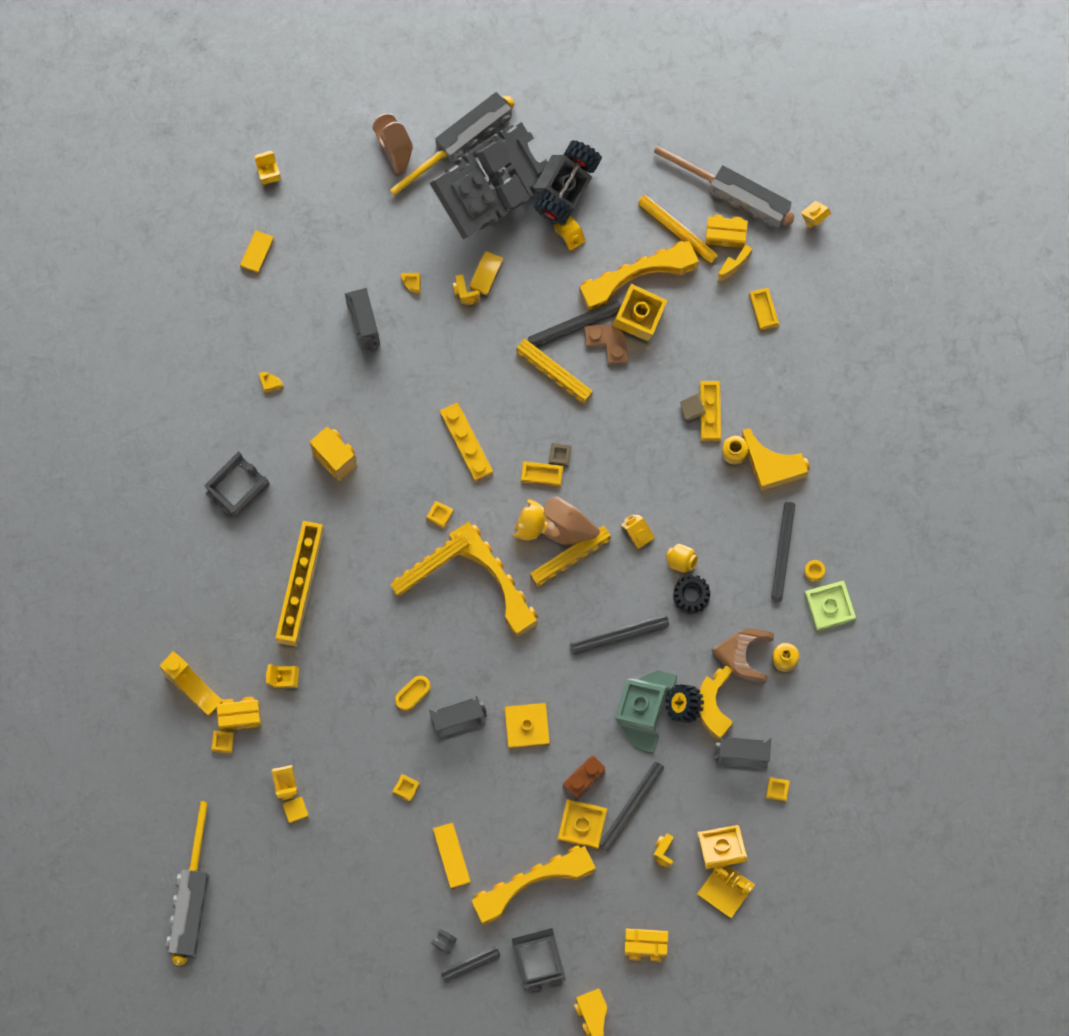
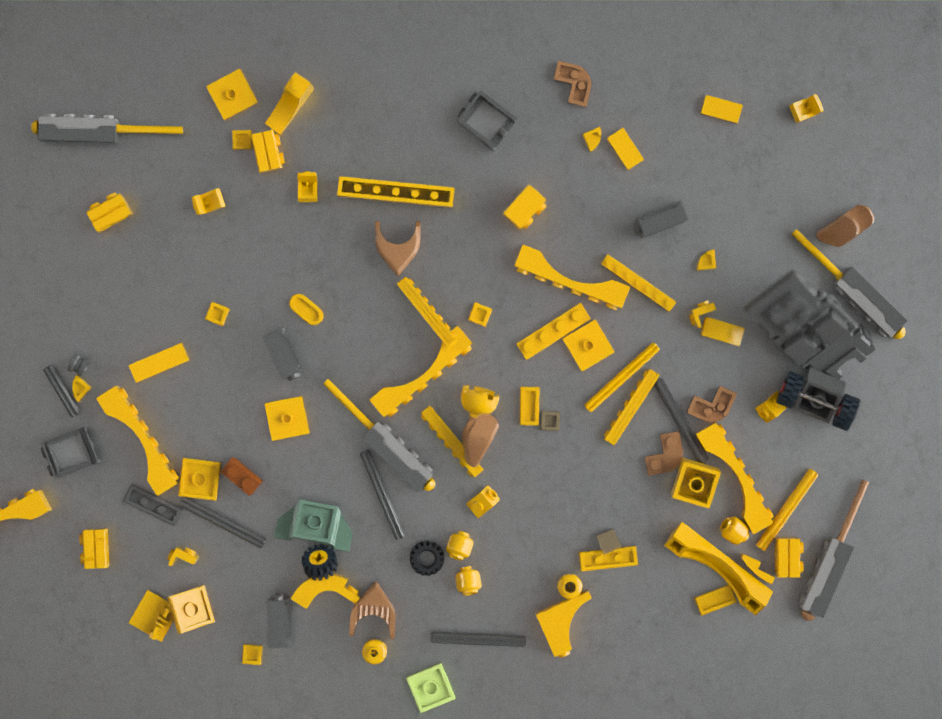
camera: 80 degrees right, 15 degrees up
yellow tile [282,796,309,824] -> none
yellow bracket [801,201,831,228] -> none
yellow tile [804,560,825,581] -> none
none -> yellow tile [72,375,92,402]
none -> yellow brick [86,192,133,233]
none -> dark grey tile [123,484,183,526]
none -> yellow plate [206,68,258,121]
none -> piece [323,379,435,492]
none -> medium nougat animal [375,221,421,276]
none -> yellow head [455,566,481,596]
none -> yellow arch [514,245,630,310]
none -> medium nougat plate [554,61,592,108]
none -> yellow plate [563,319,615,371]
none -> yellow axle [584,343,660,412]
none -> yellow piece [601,254,676,312]
none -> yellow tile [607,128,644,170]
none -> yellow arch [664,522,773,616]
none -> medium nougat plate [686,386,737,422]
none -> yellow head [720,516,749,545]

